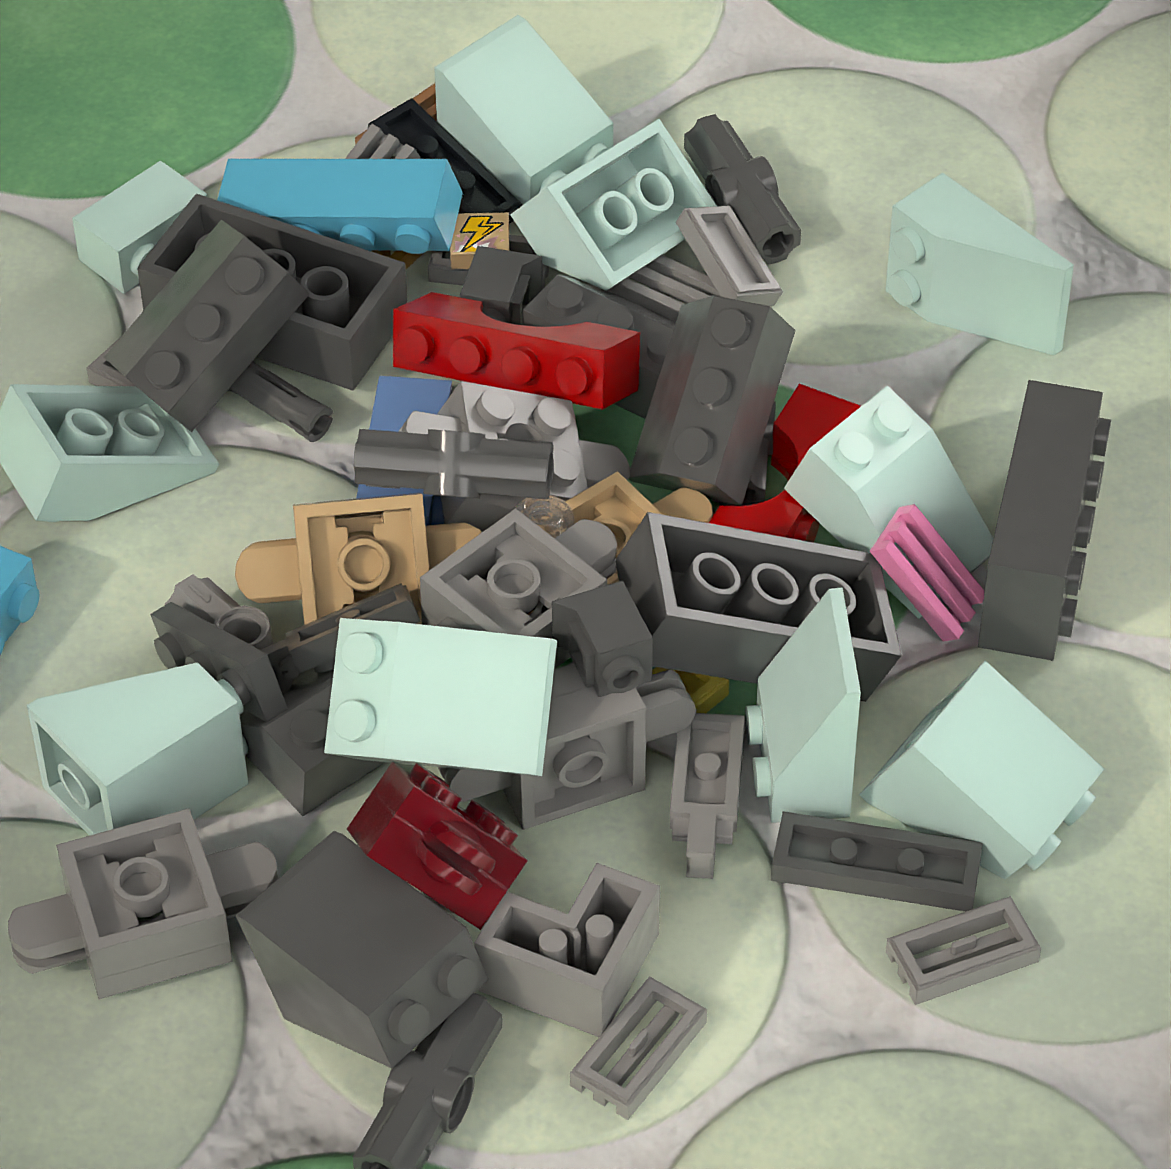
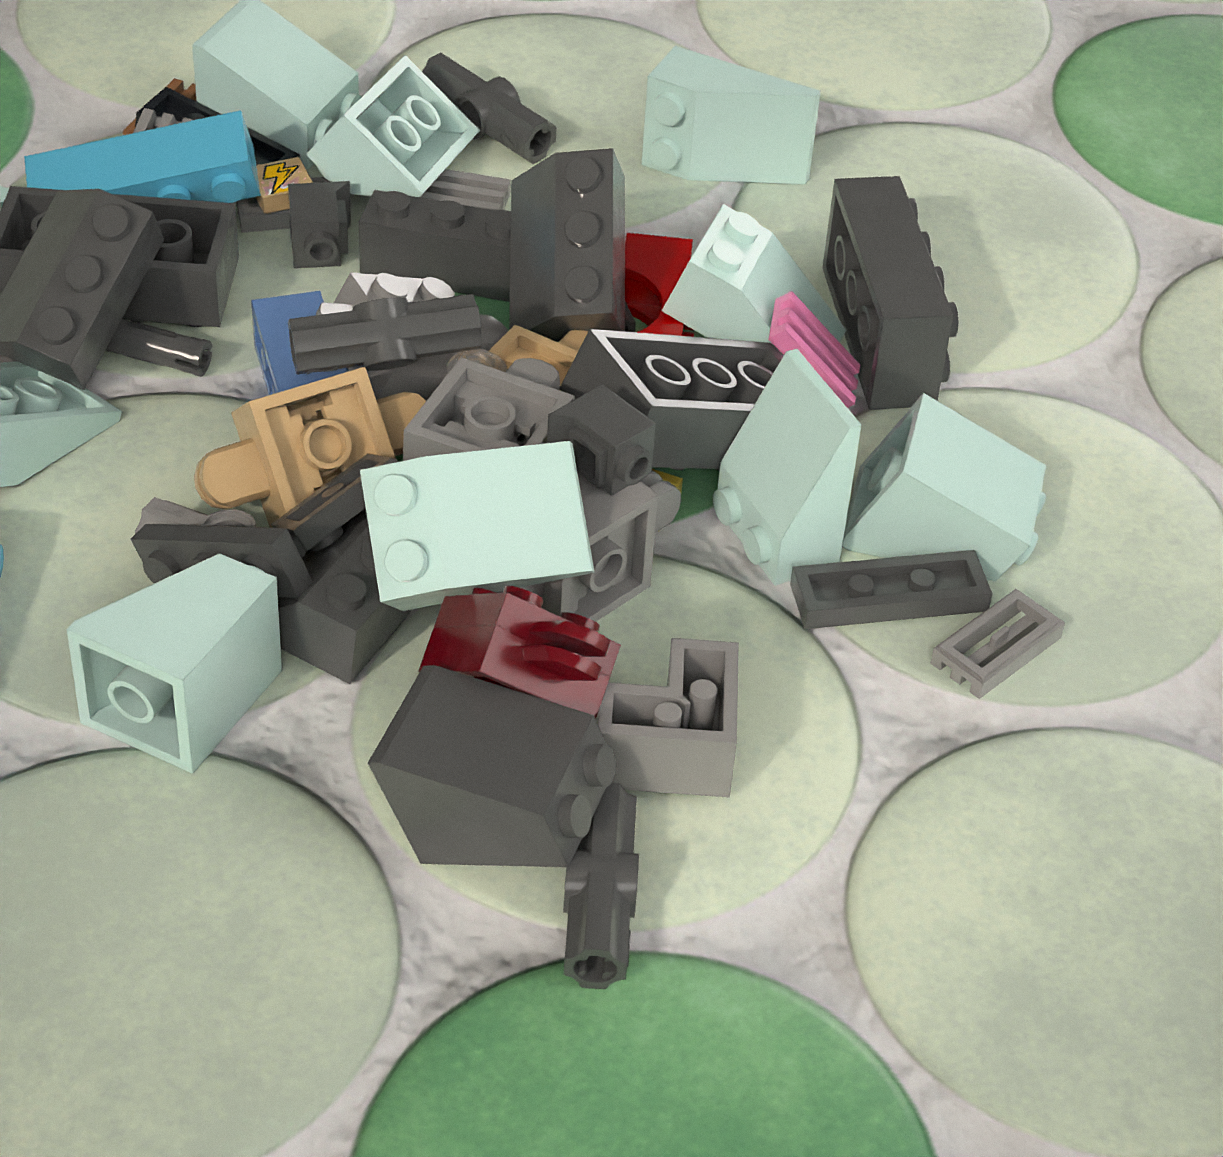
camera: 25 degrees left, 5 degrees down
light grey brick [8,808,278,999] -> none
red arch [393,292,640,410] -> none
light grey tile [570,976,707,1120] -> none
light grey hinge [670,713,745,879] -> none
light grey tile [676,206,783,306] -> none

